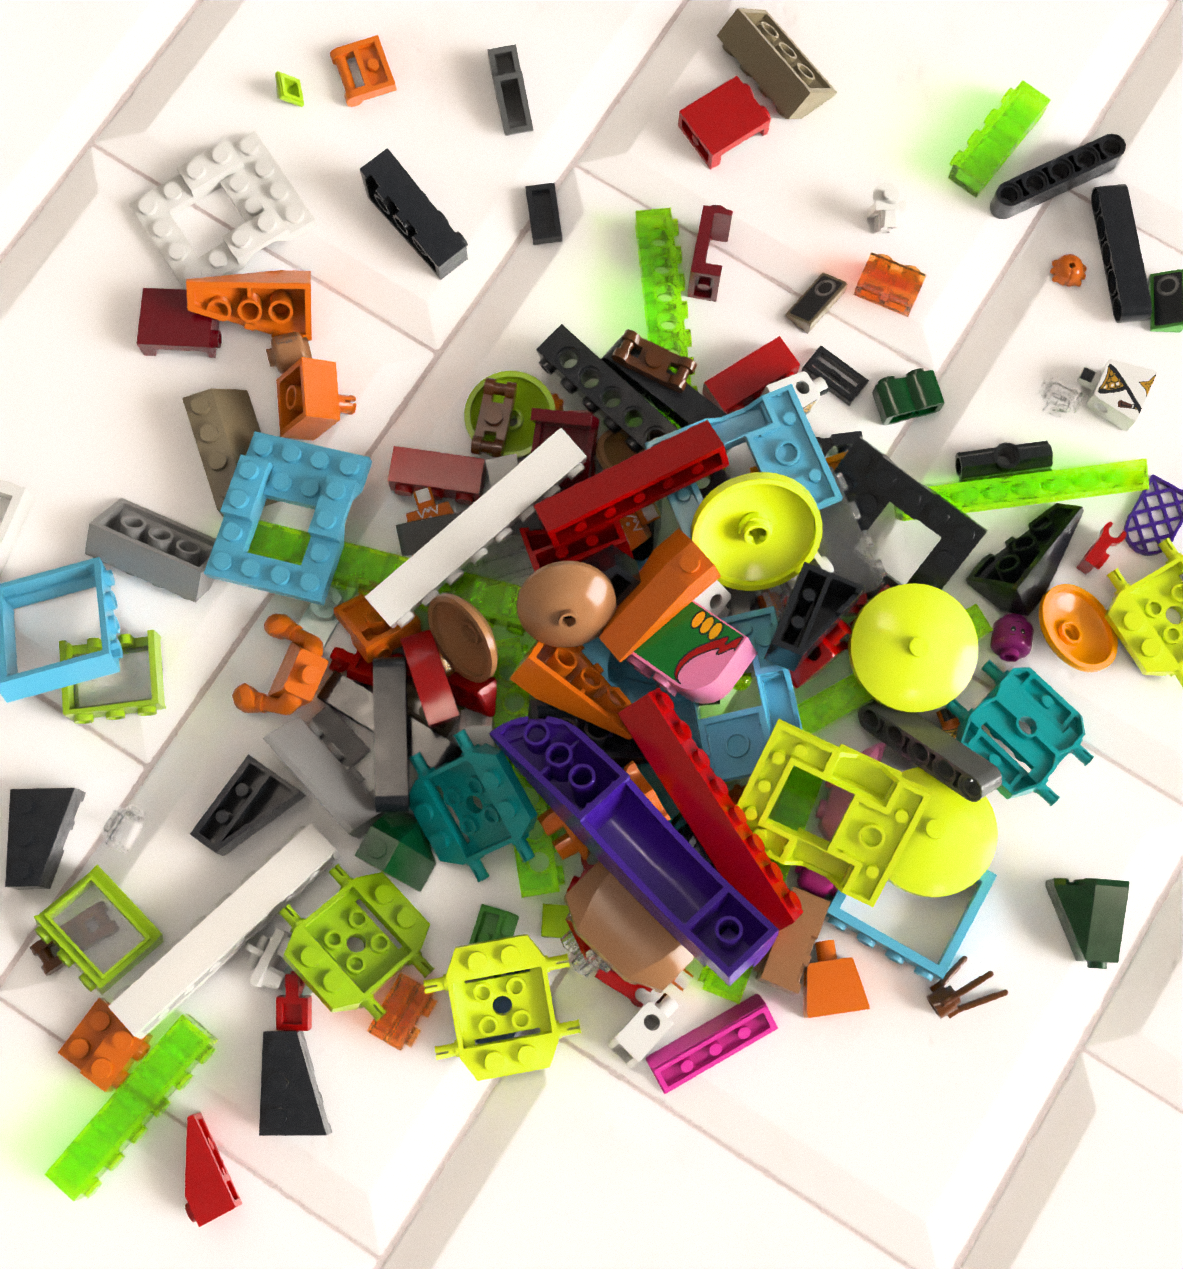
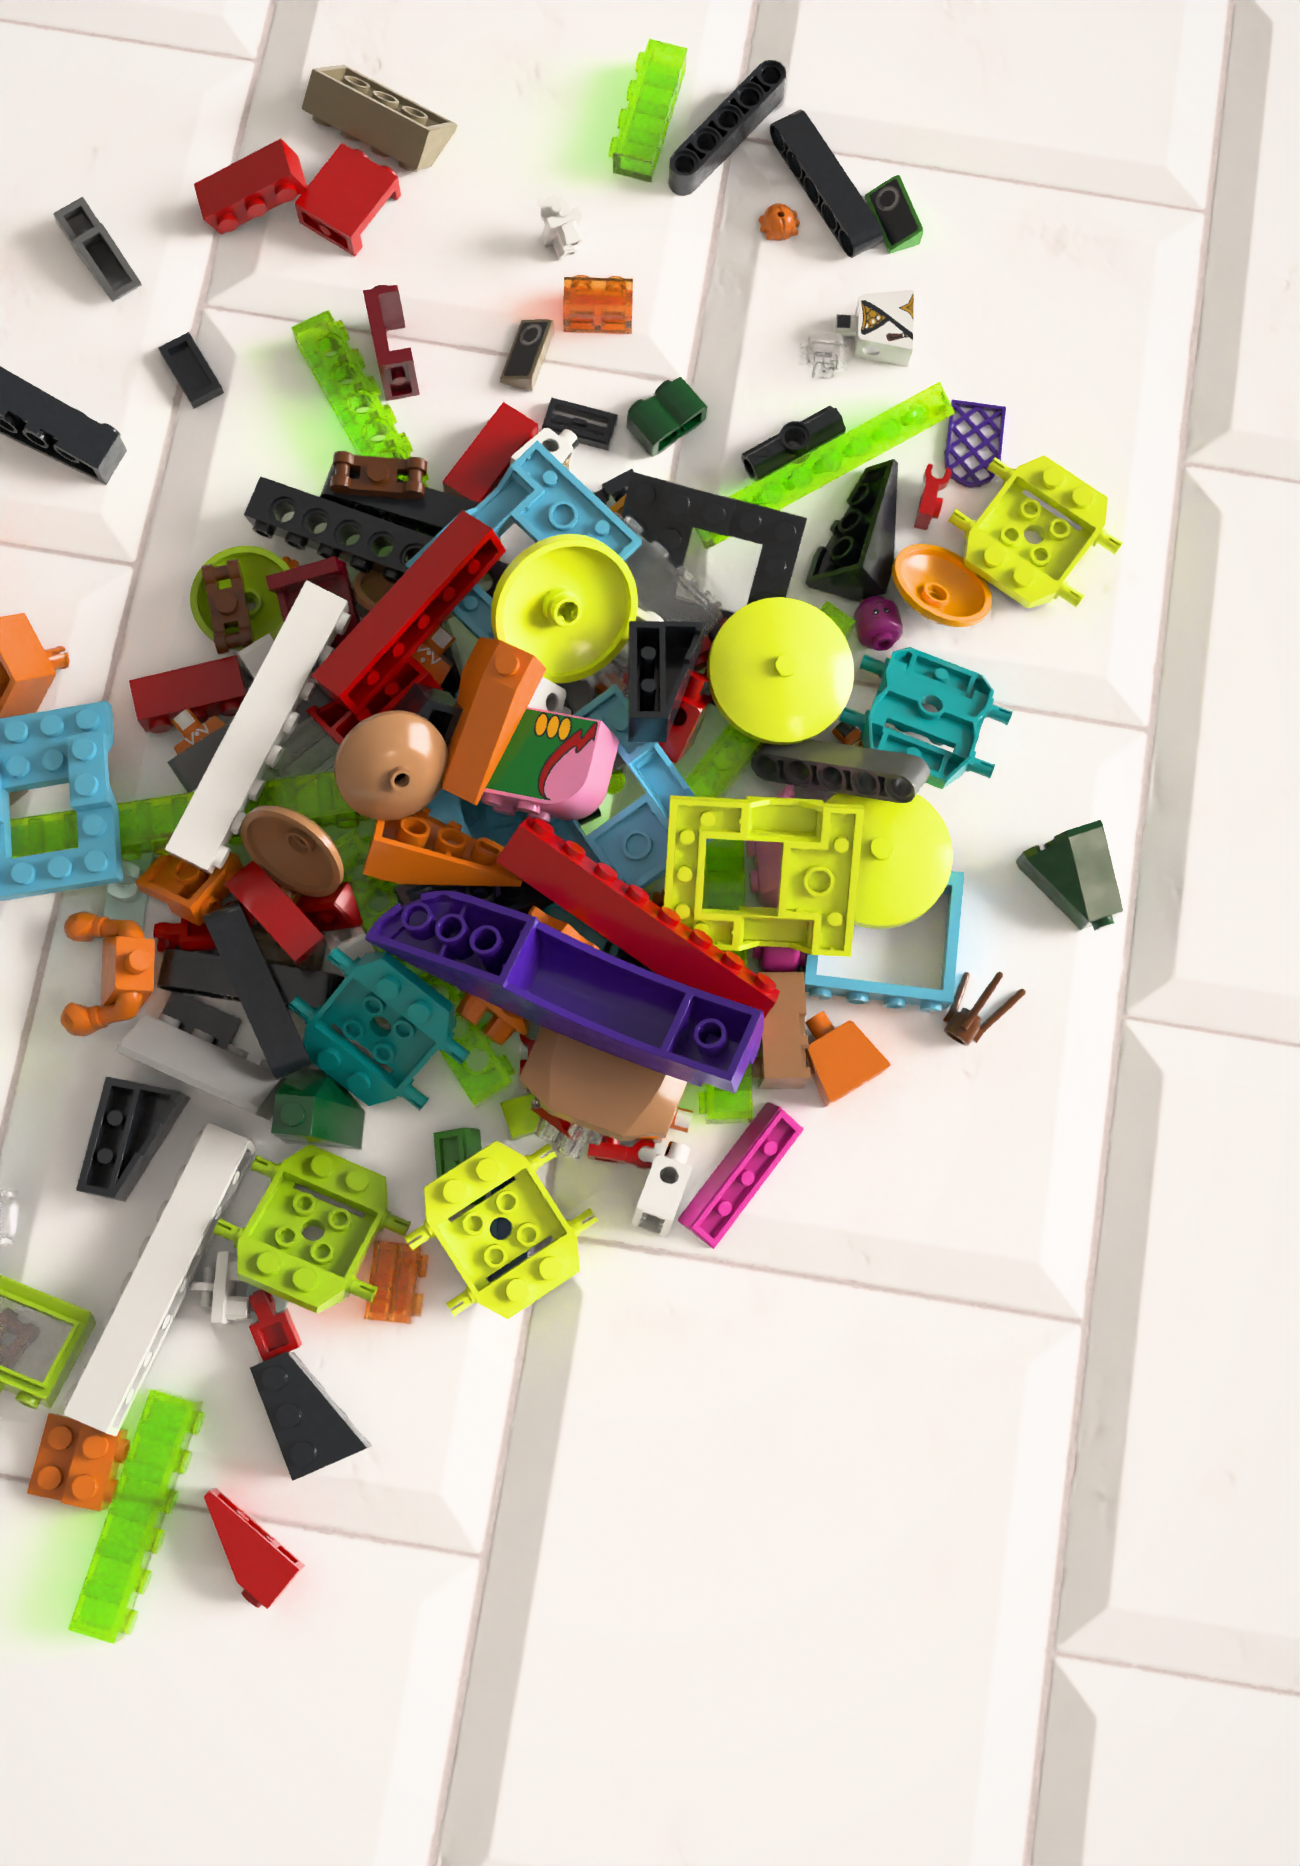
camera: 30 degrees left, 0 degrees up
none -> red brick [193,138,308,235]

